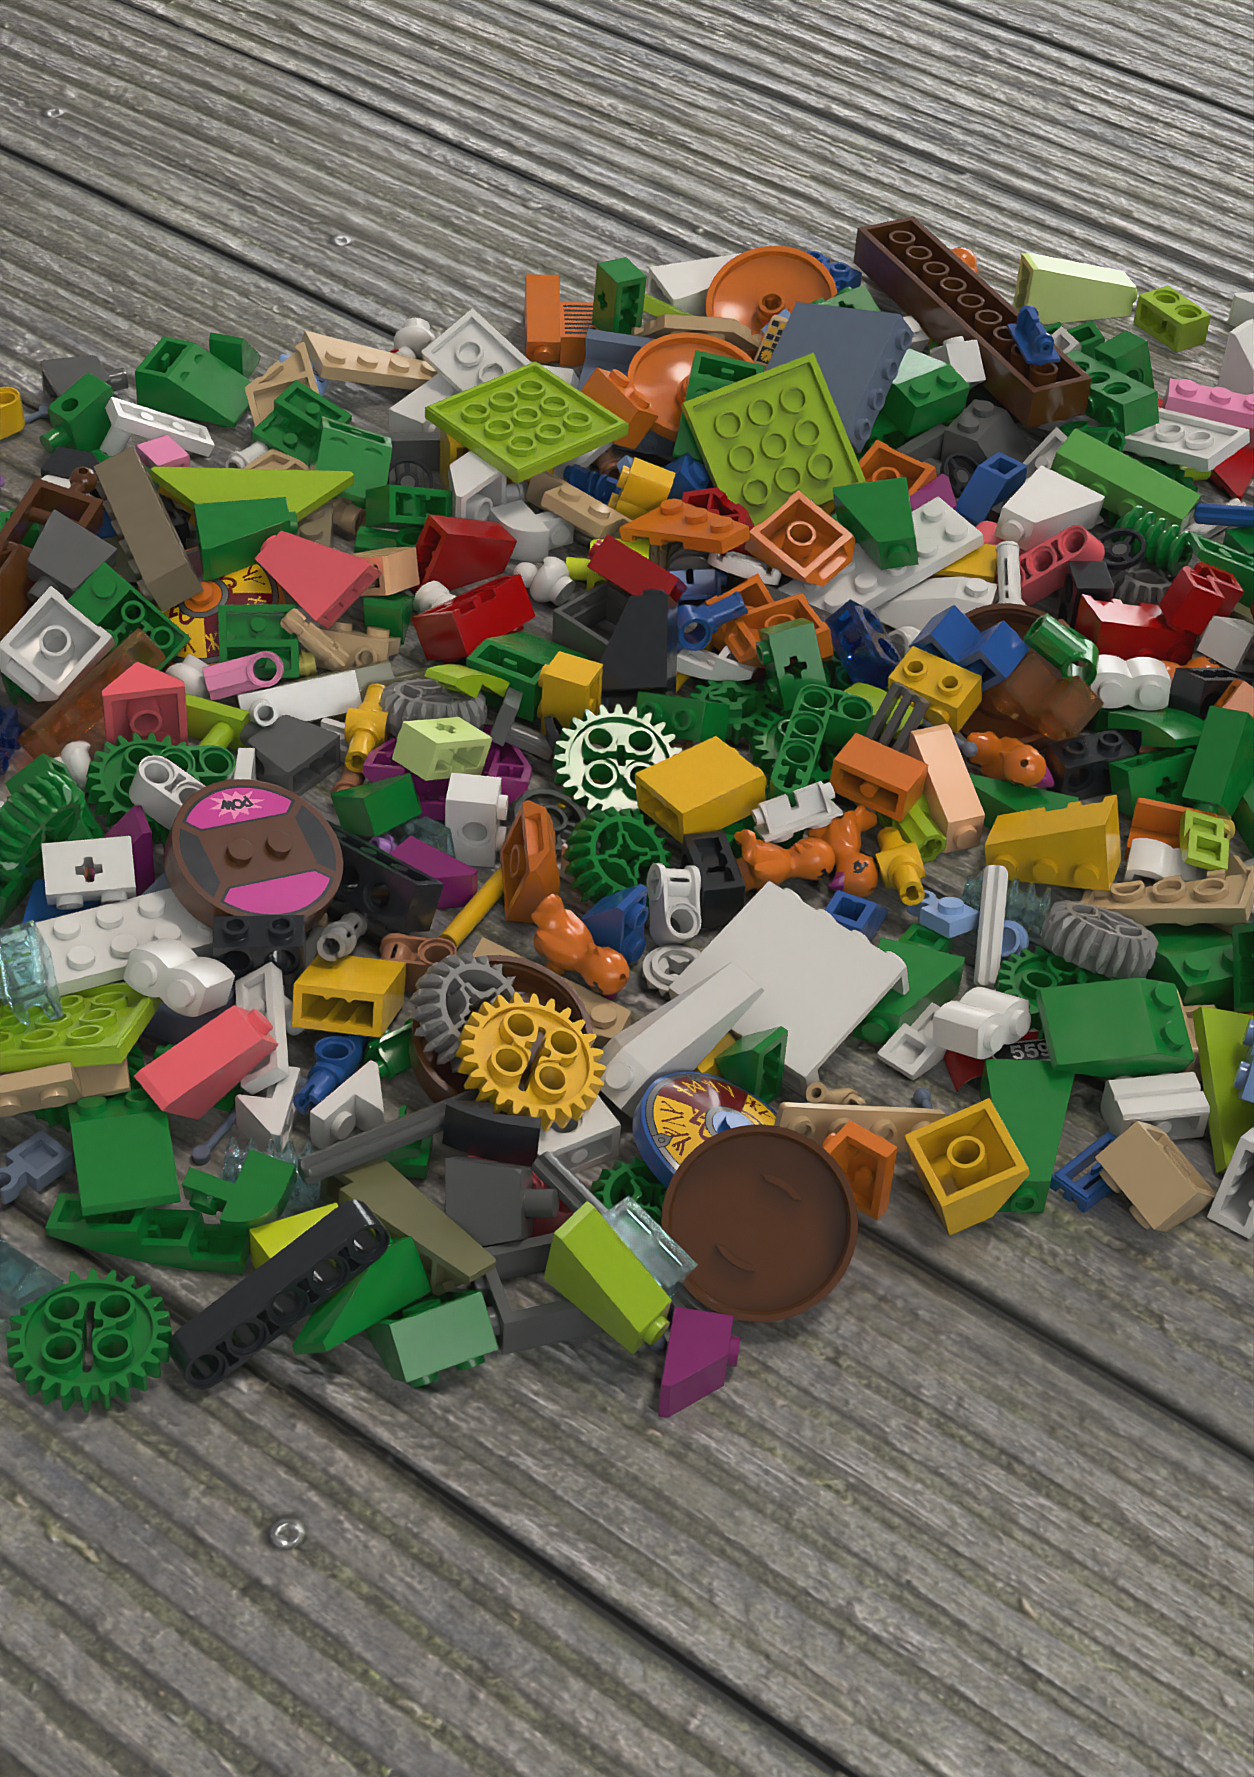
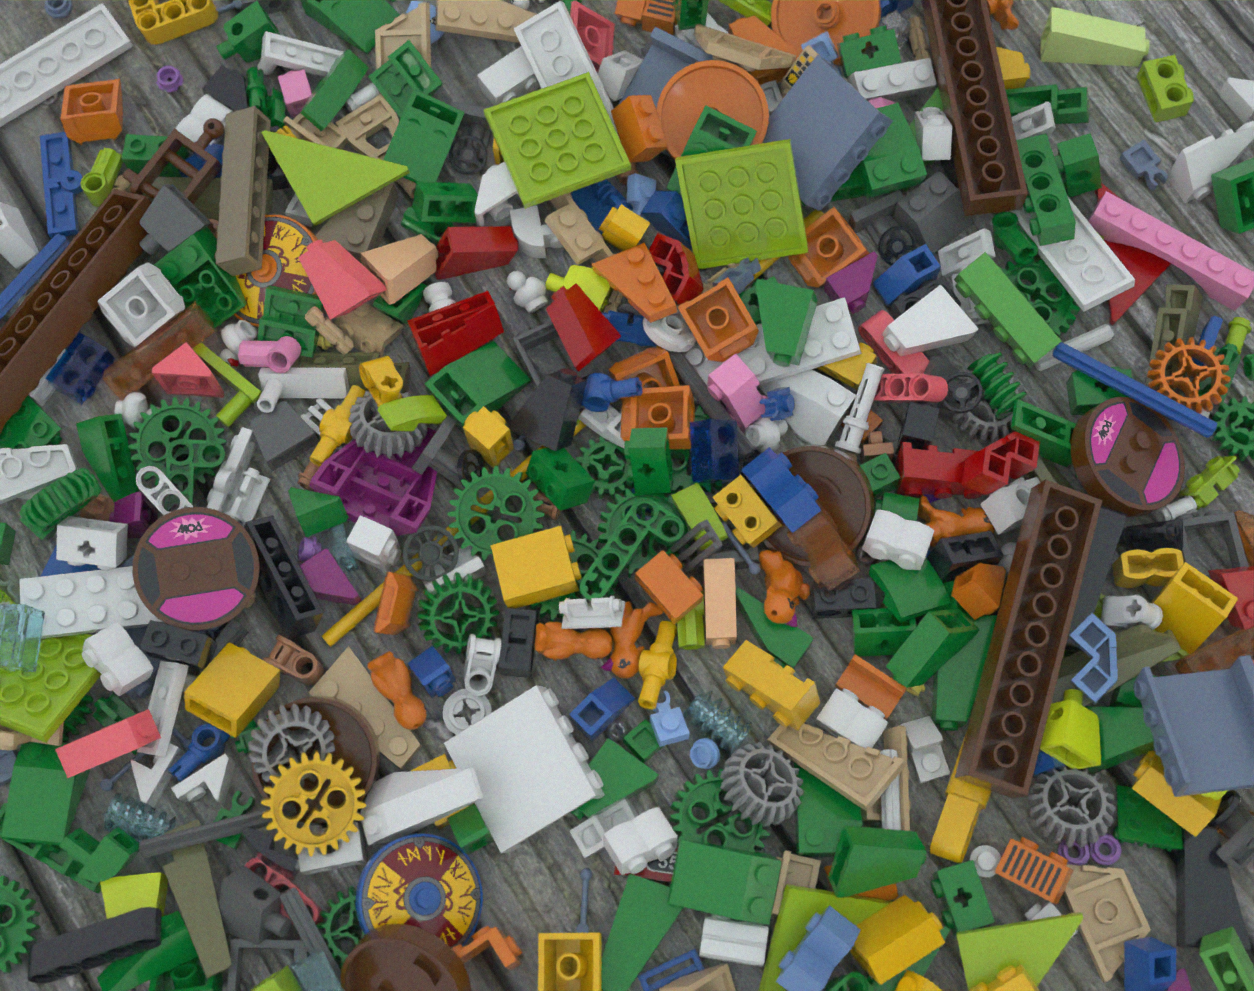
camera: 25 degrees right, 30 degrees up
green slope [194,497,298,581] -> none
light grey pin [317,911,368,961] -> none
yellowish green brick [392,717,493,781] -> none
tan bracket [774,1102,946,1152] -> none
tan arm [805,1082,866,1106] -> none
white axle [974,865,1008,989] -> none
blue hinge [1007,305,1061,365] -> none
green piece [1024,613,1099,689] -> none
lime slope [1179,809,1229,873] -> none
none -> green slope [300,49,369,131]
none -> yellow piece [359,355,403,407]
none -> bright pink brick [707,353,768,435]
none -> blue plate [759,387,794,421]
none -> sand blue plate [1119,140,1168,191]

